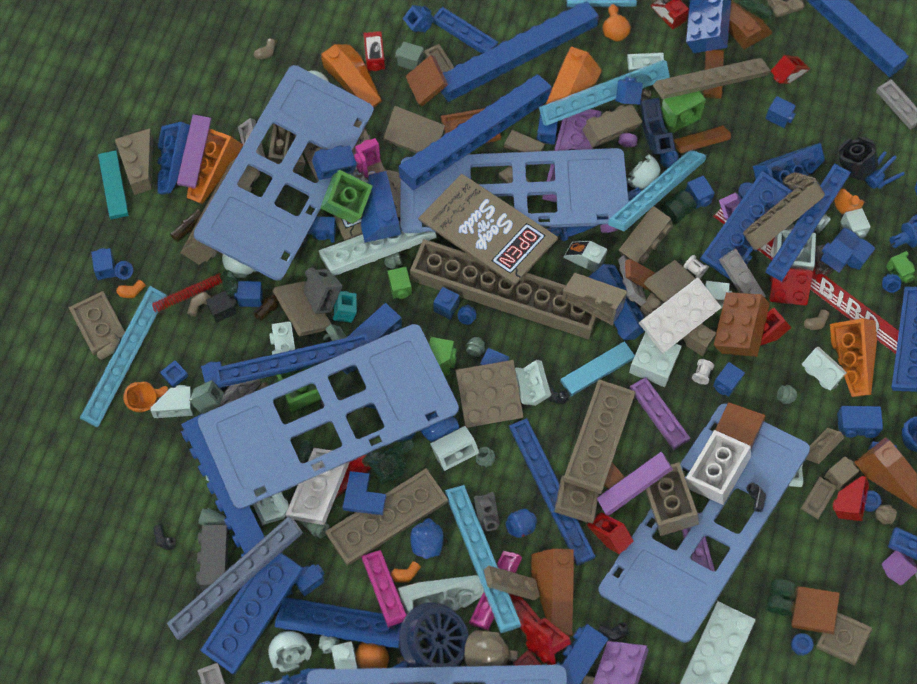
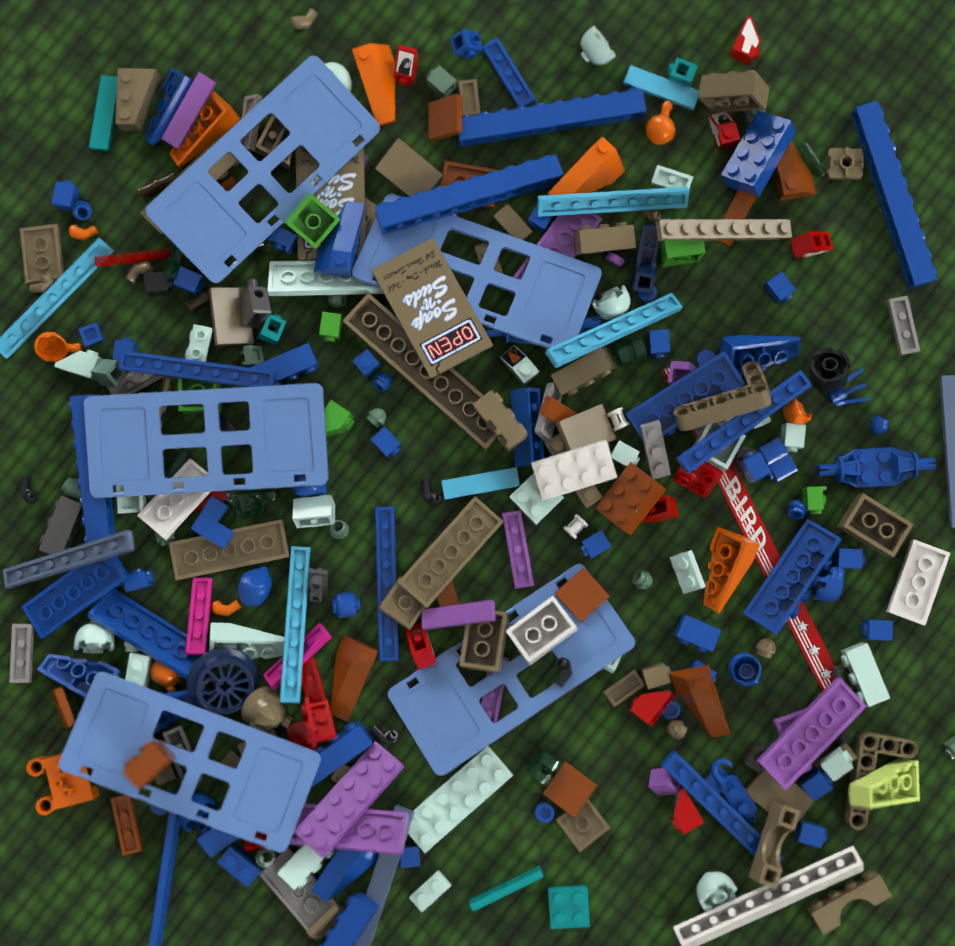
camera: 25 degrees right, 20 degrees up
blue brick [312,145,357,180] -> none
dark pink bracket [354,138,381,178] -> none
dark tan plate [455,360,523,428] -> none
dark tan plate [484,566,540,600] -> none
light aqua bracket [515,360,551,406] -> none
blue brick [616,77,643,104] -> none
dark orange tile [674,126,731,153] -> none
dark tan arm [804,310,829,330] -> none
dark tan plate [806,428,844,464] -> none

